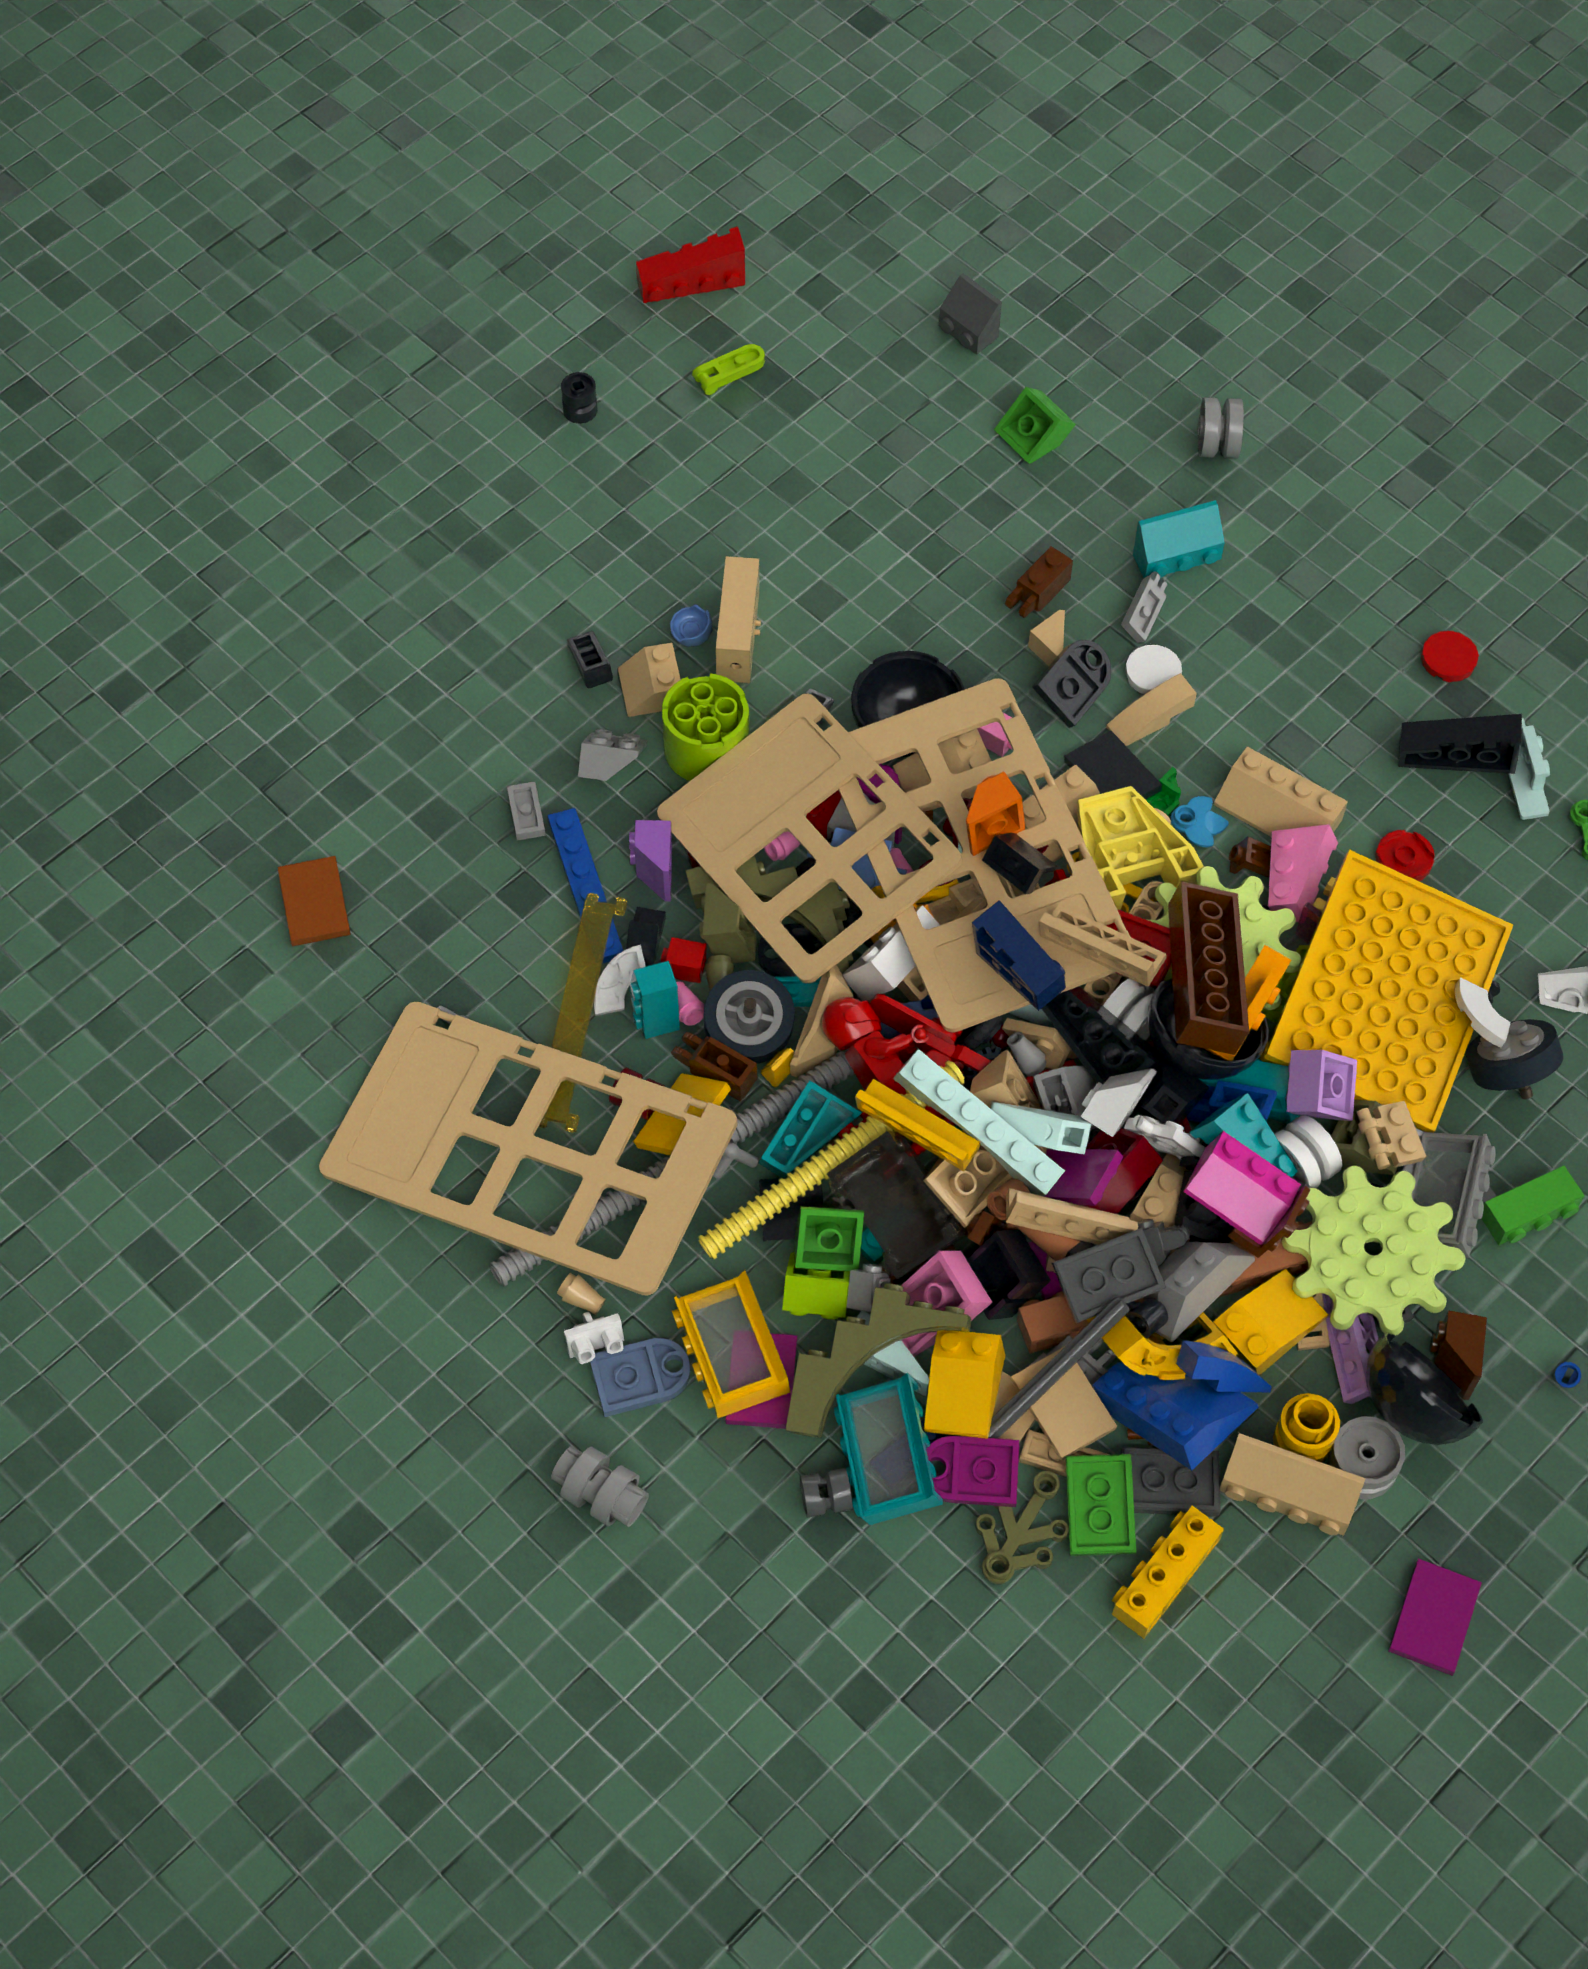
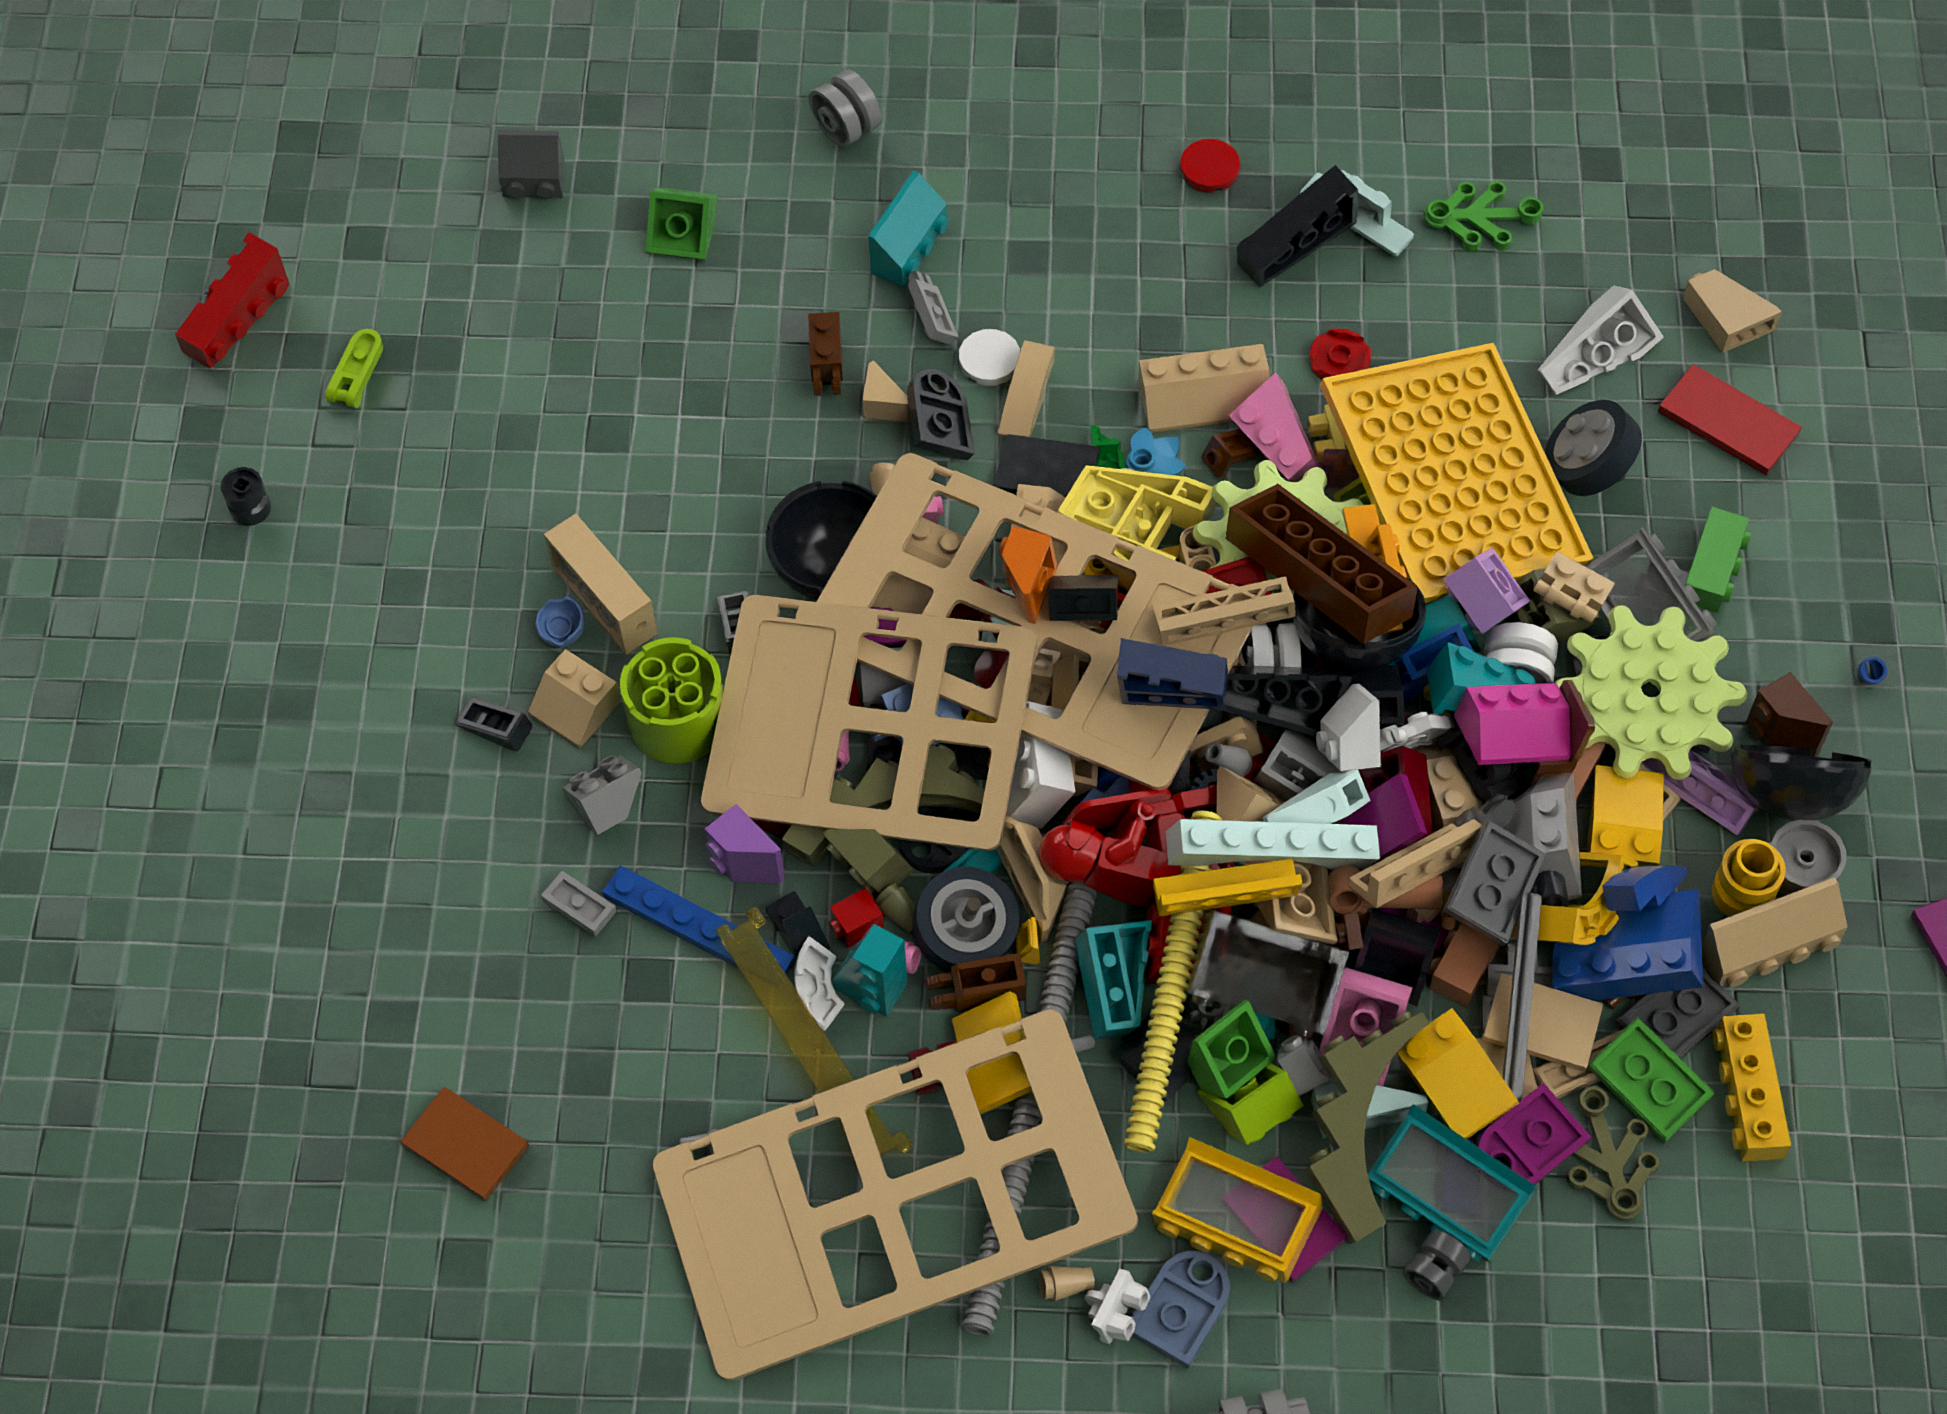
camera: 40 degrees left, 0 degrees up
white tile [1455,977,1511,1048] -> none

